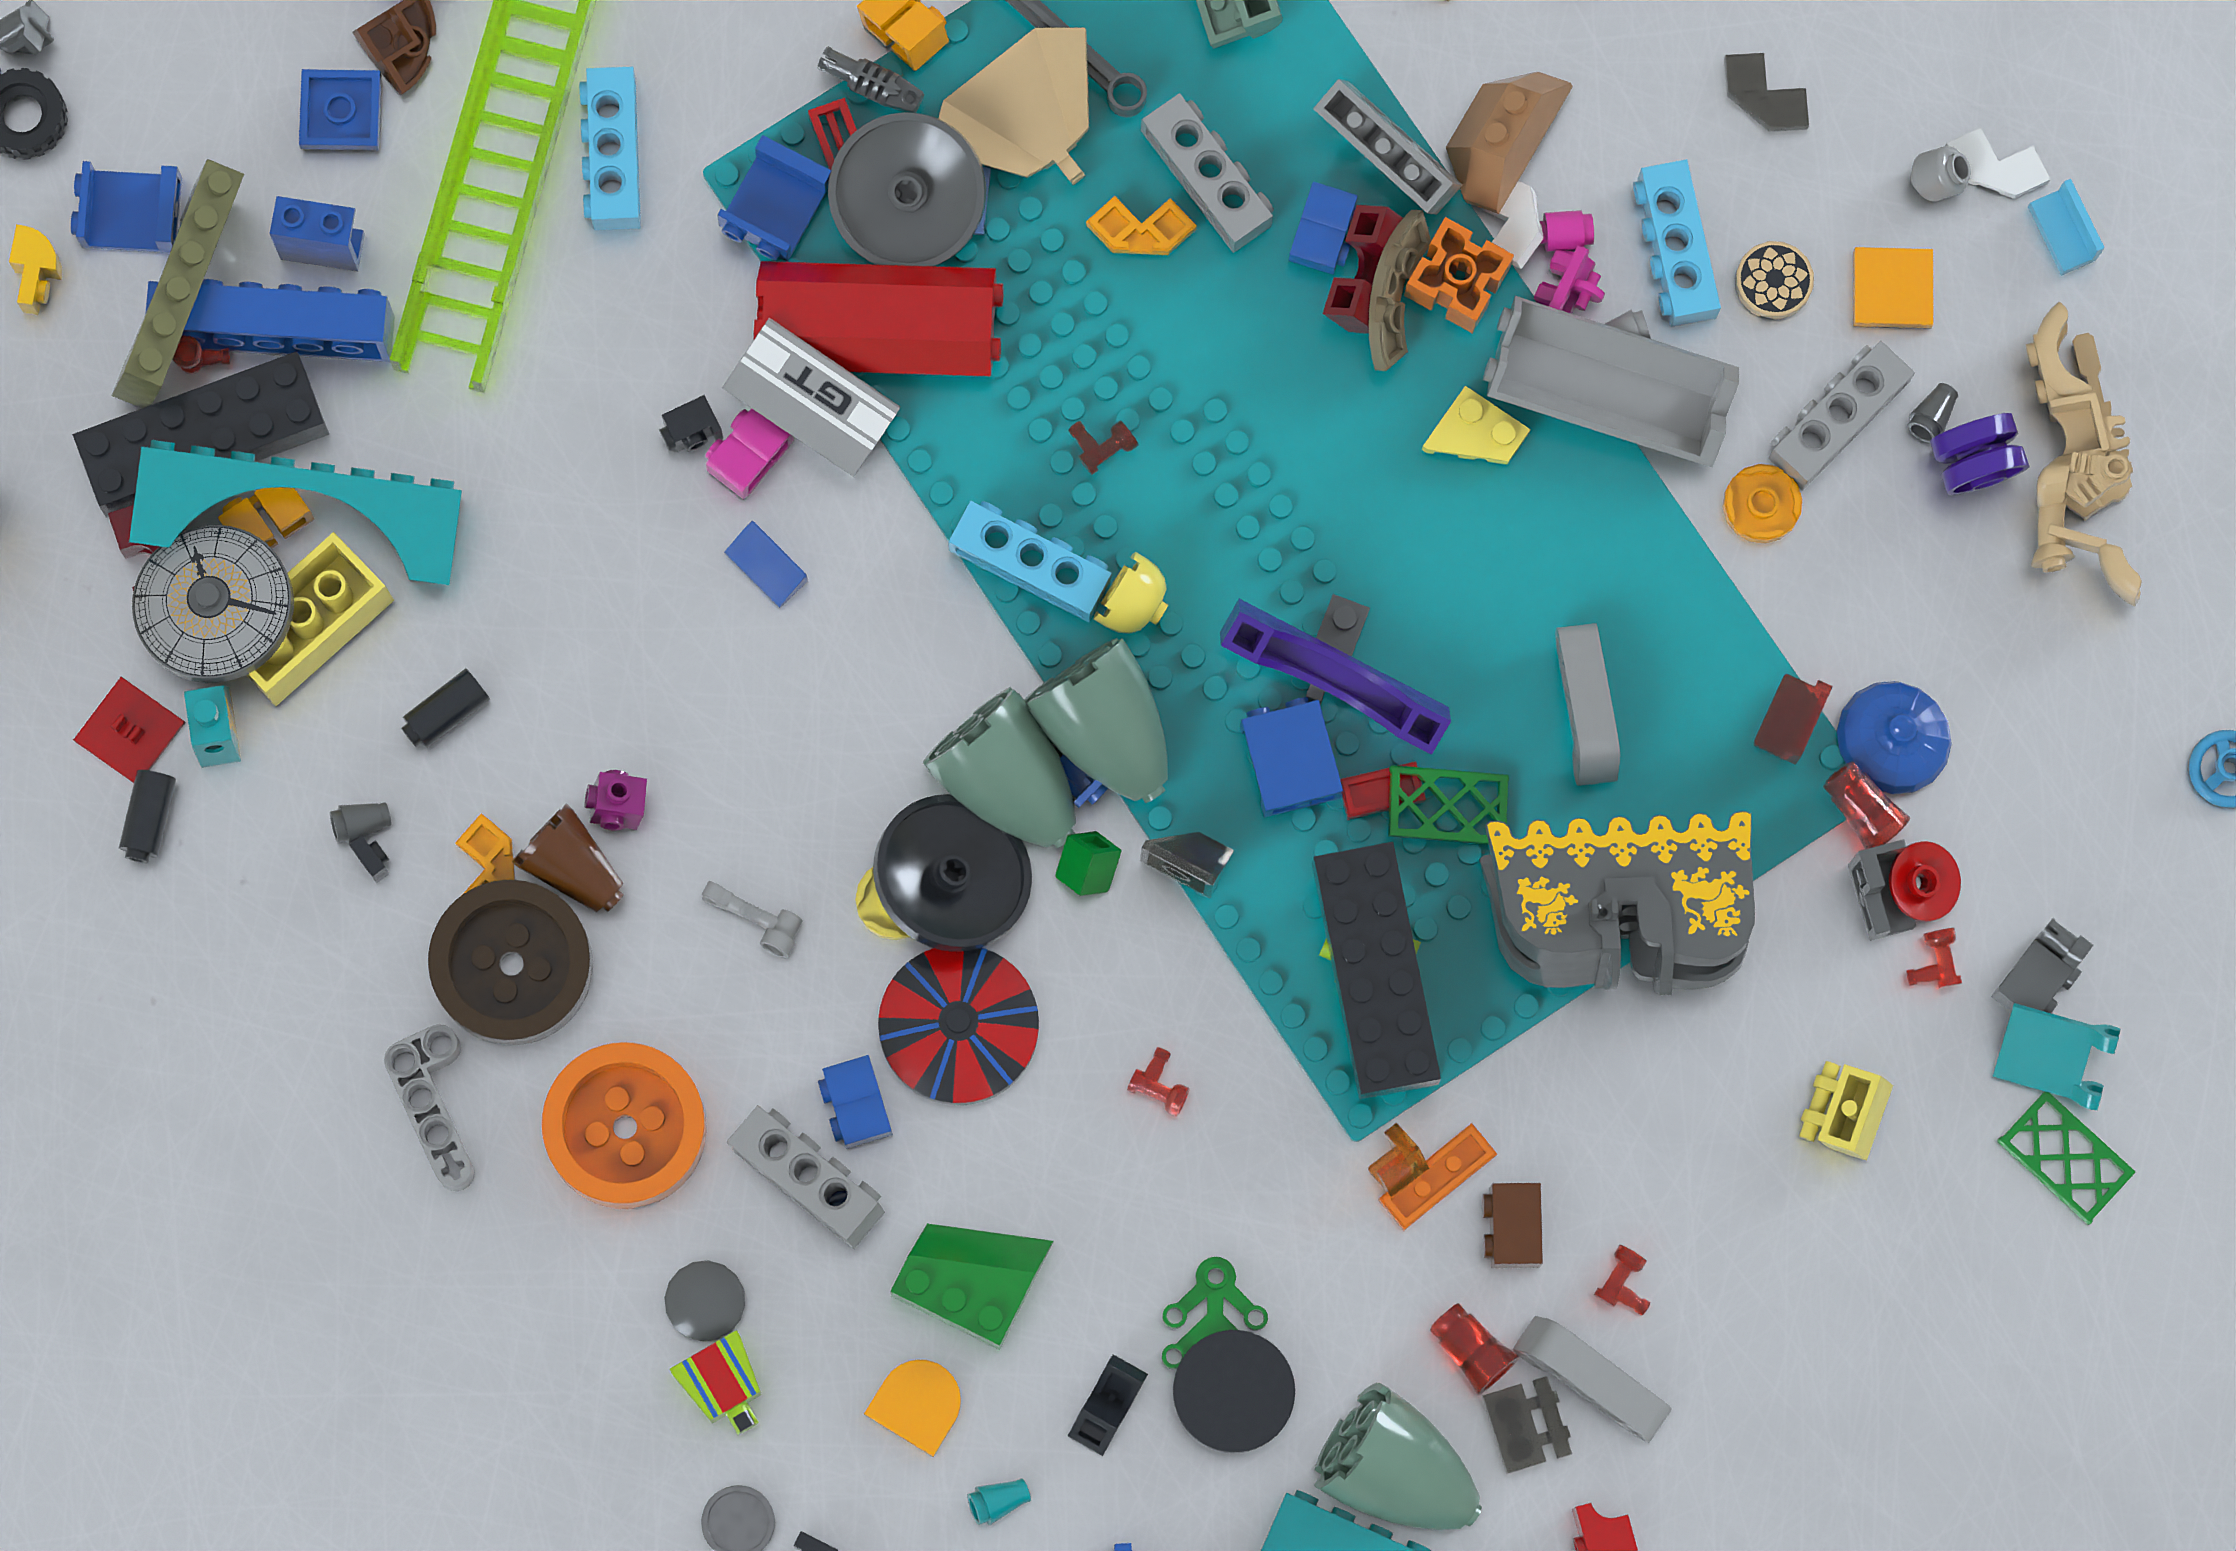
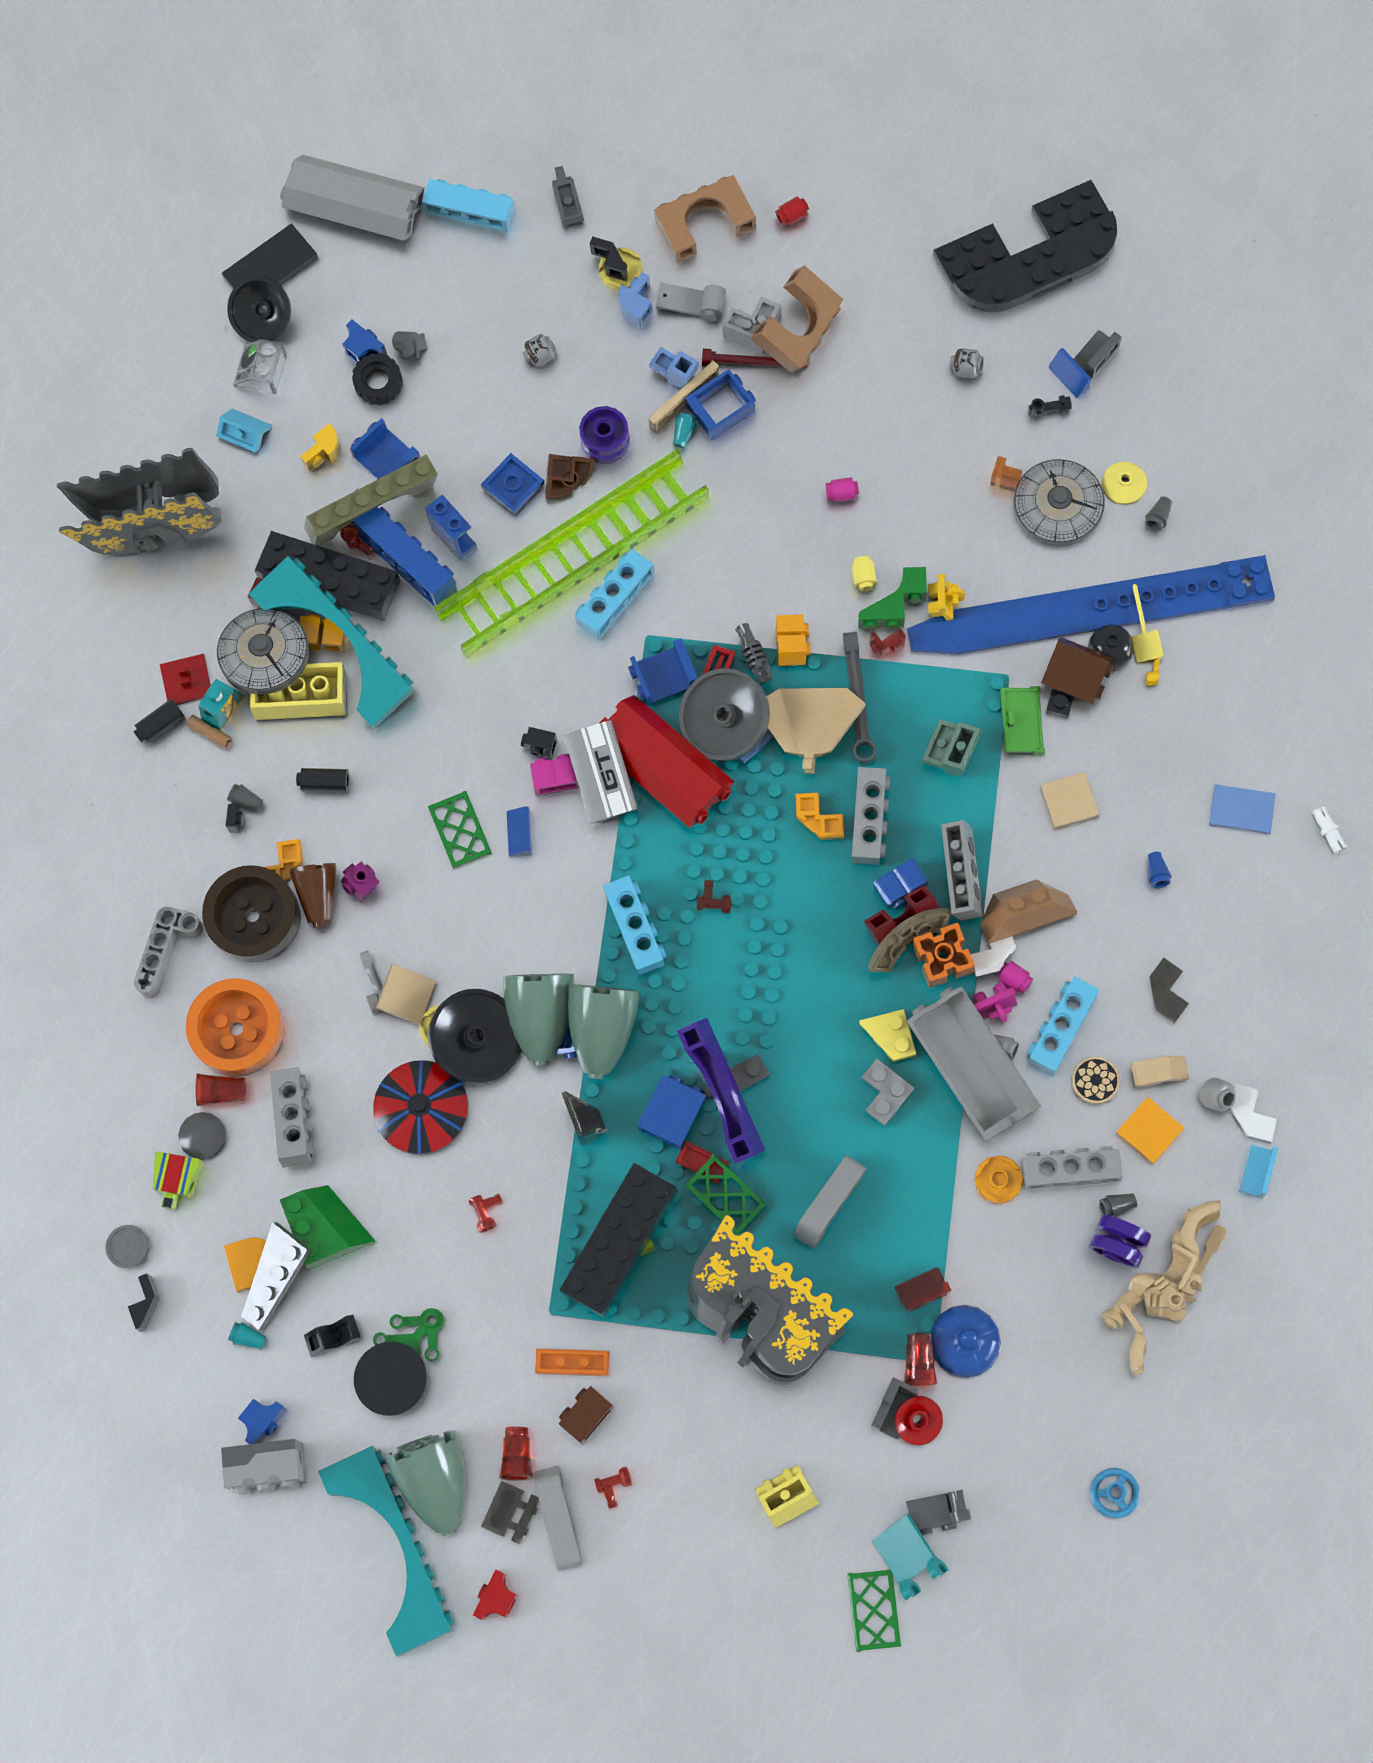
camera: 55 degrees right, 5 degrees down
blue brick [818,1055,893,1149] -> none
green panel [1055,831,1122,896] -> none
light yellow cylinder [1094,552,1168,634] -> none
clear orange panel [1368,1123,1429,1197] -> none
clear red piece [1906,928,1962,988] -> none
none -> medium nougat piece [186,715,232,749]
none -> clear red plant [195,1073,246,1106]
none -> wing [241,1222,312,1330]
none -> tan tile [376,964,436,1025]
none -> green window [428,791,492,869]
none -> light grey plate [862,1059,914,1127]
none -> tan slope [1131,1056,1189,1087]

